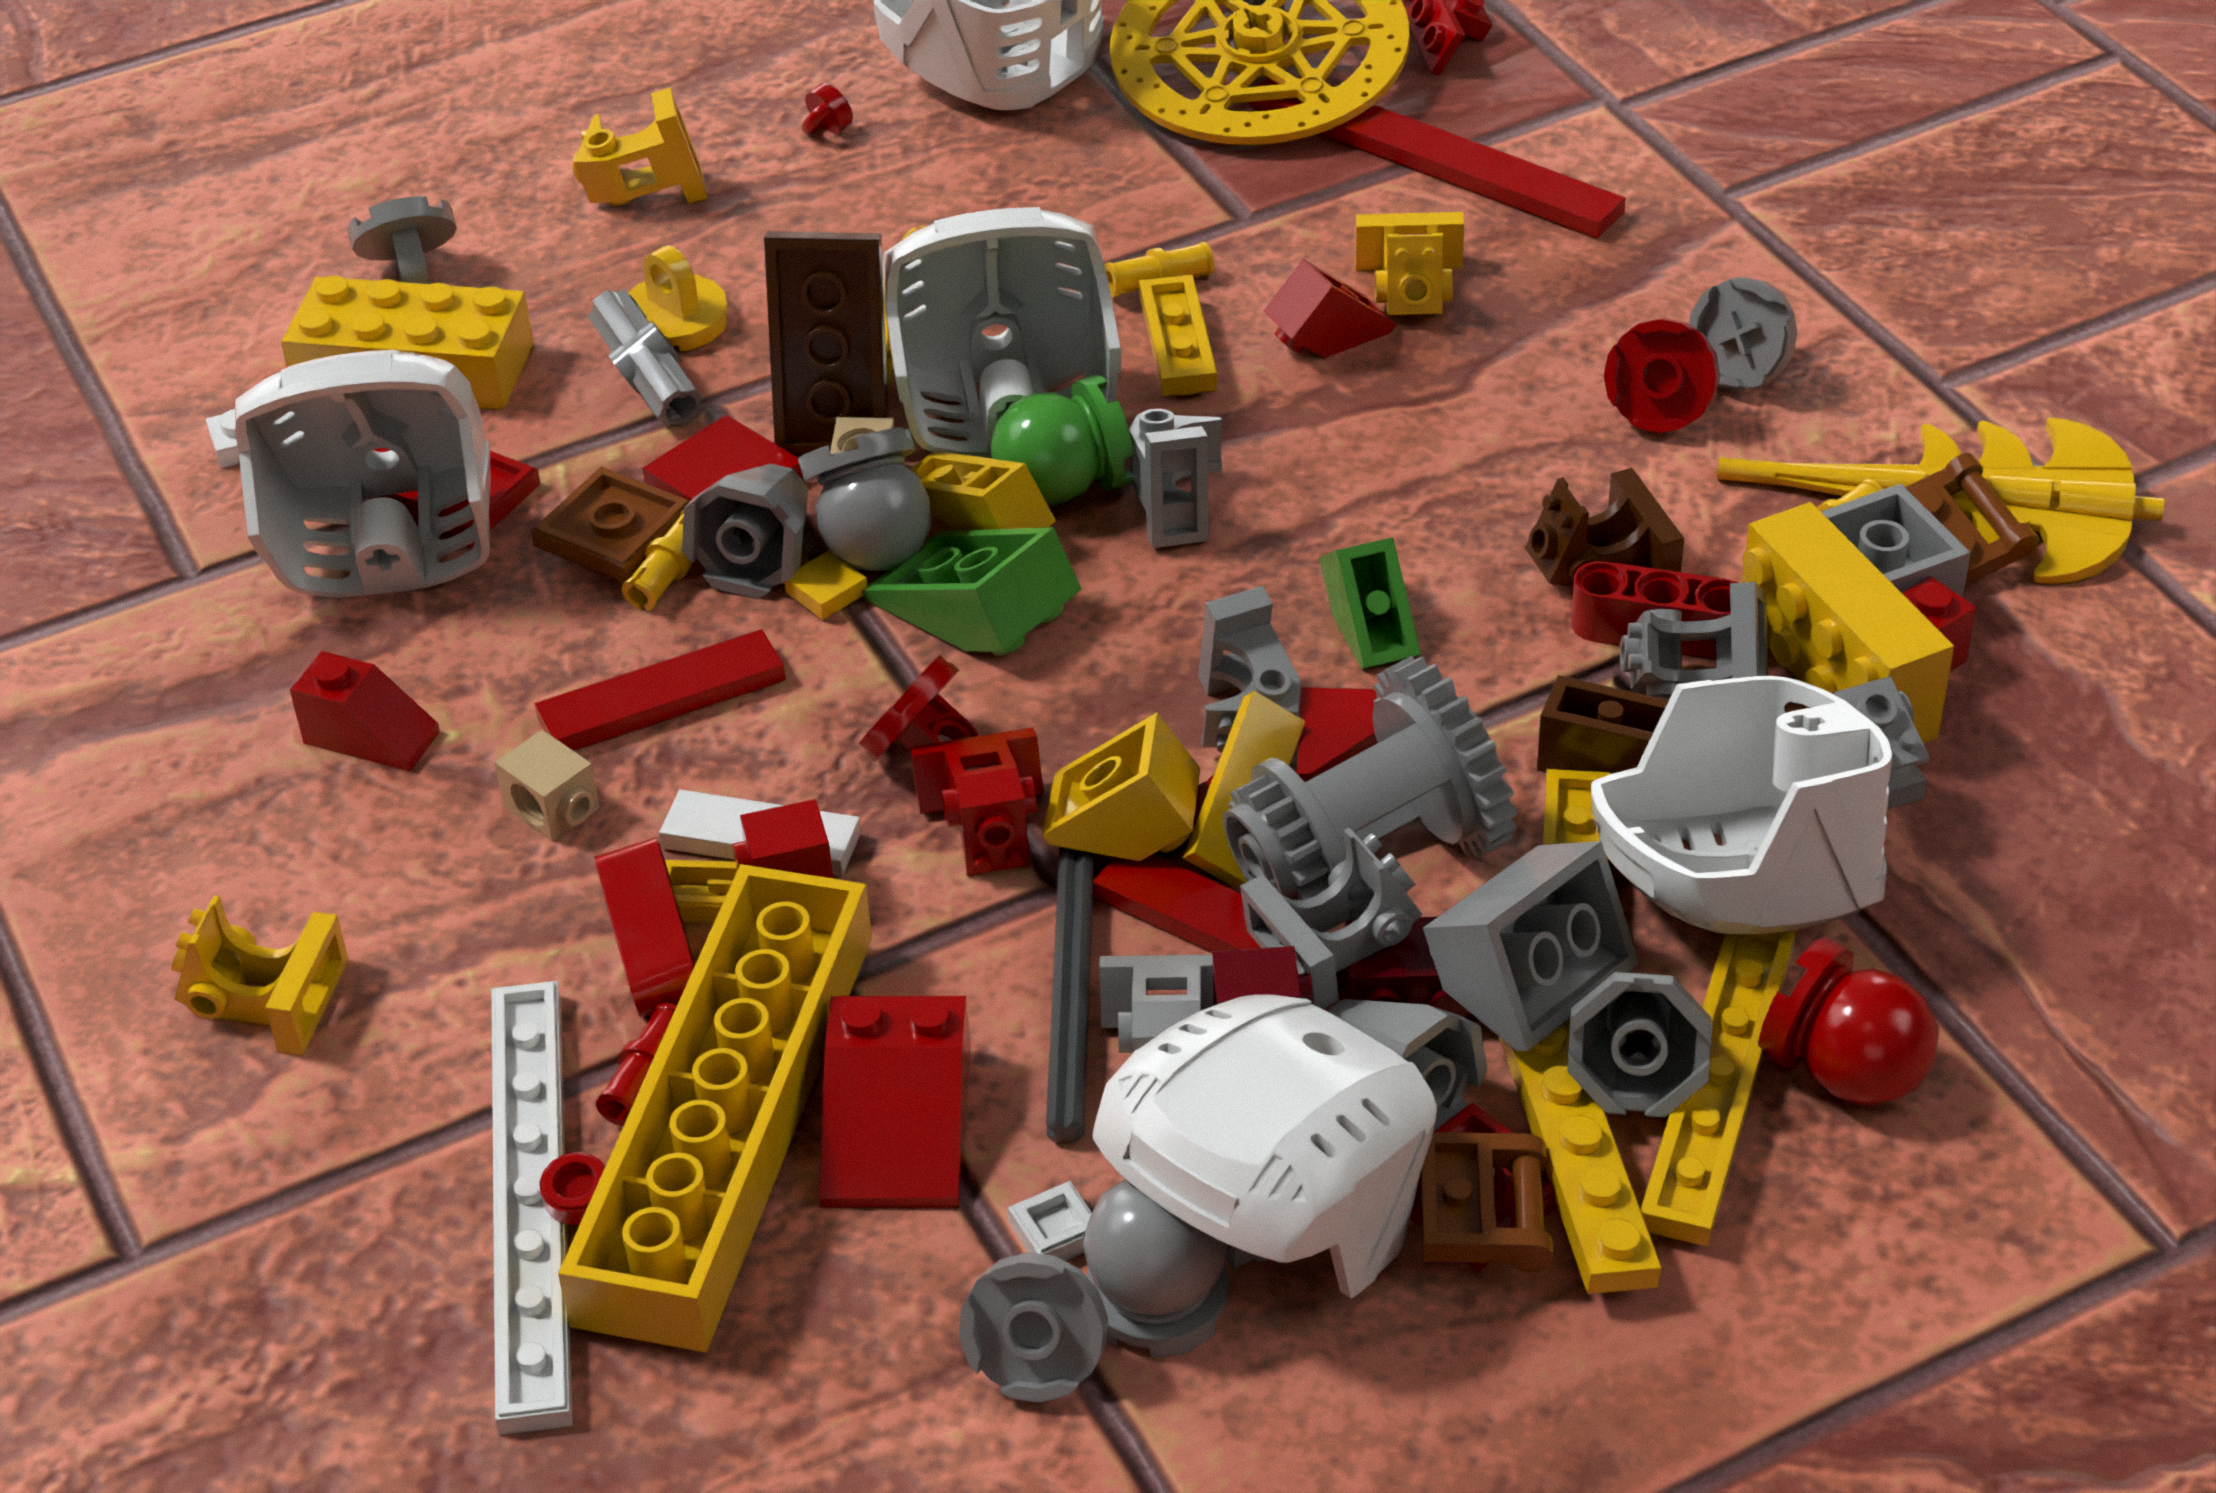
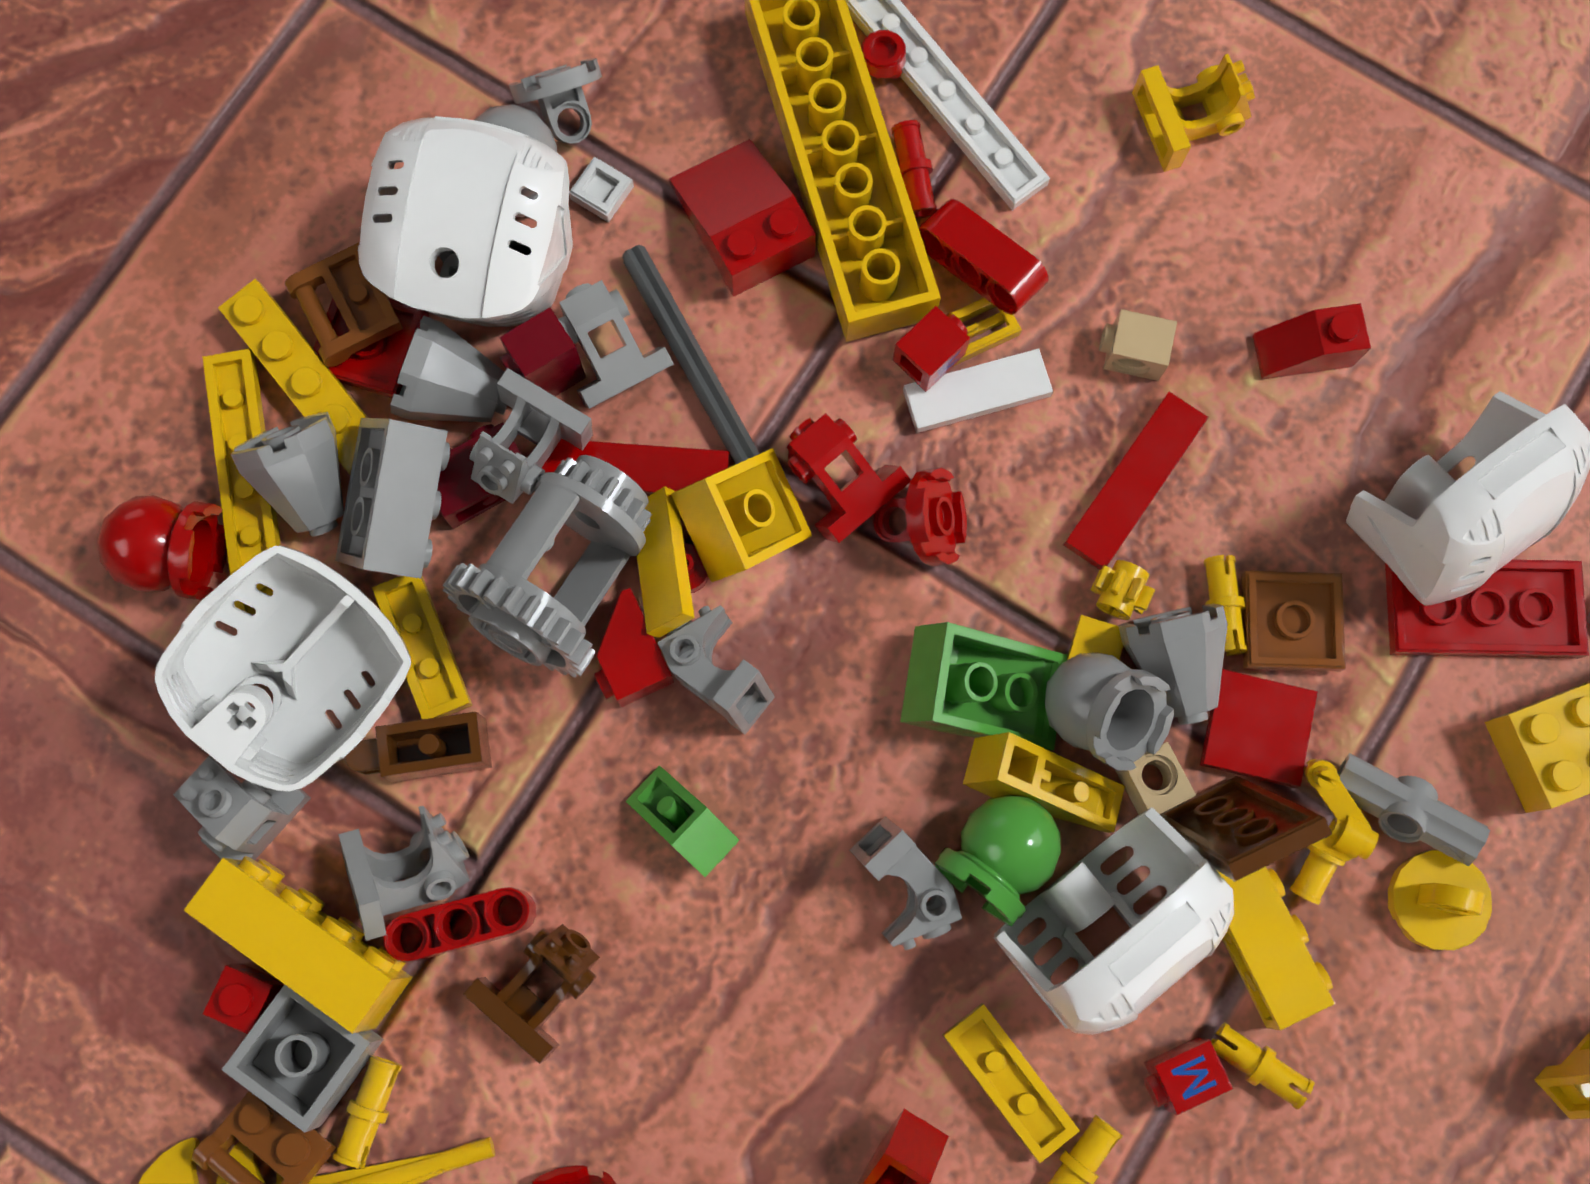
camera: 145 degrees right, 35 degrees up
none -> yellow gear [1090,560,1155,620]
none -> yellow pin [1289,759,1379,905]

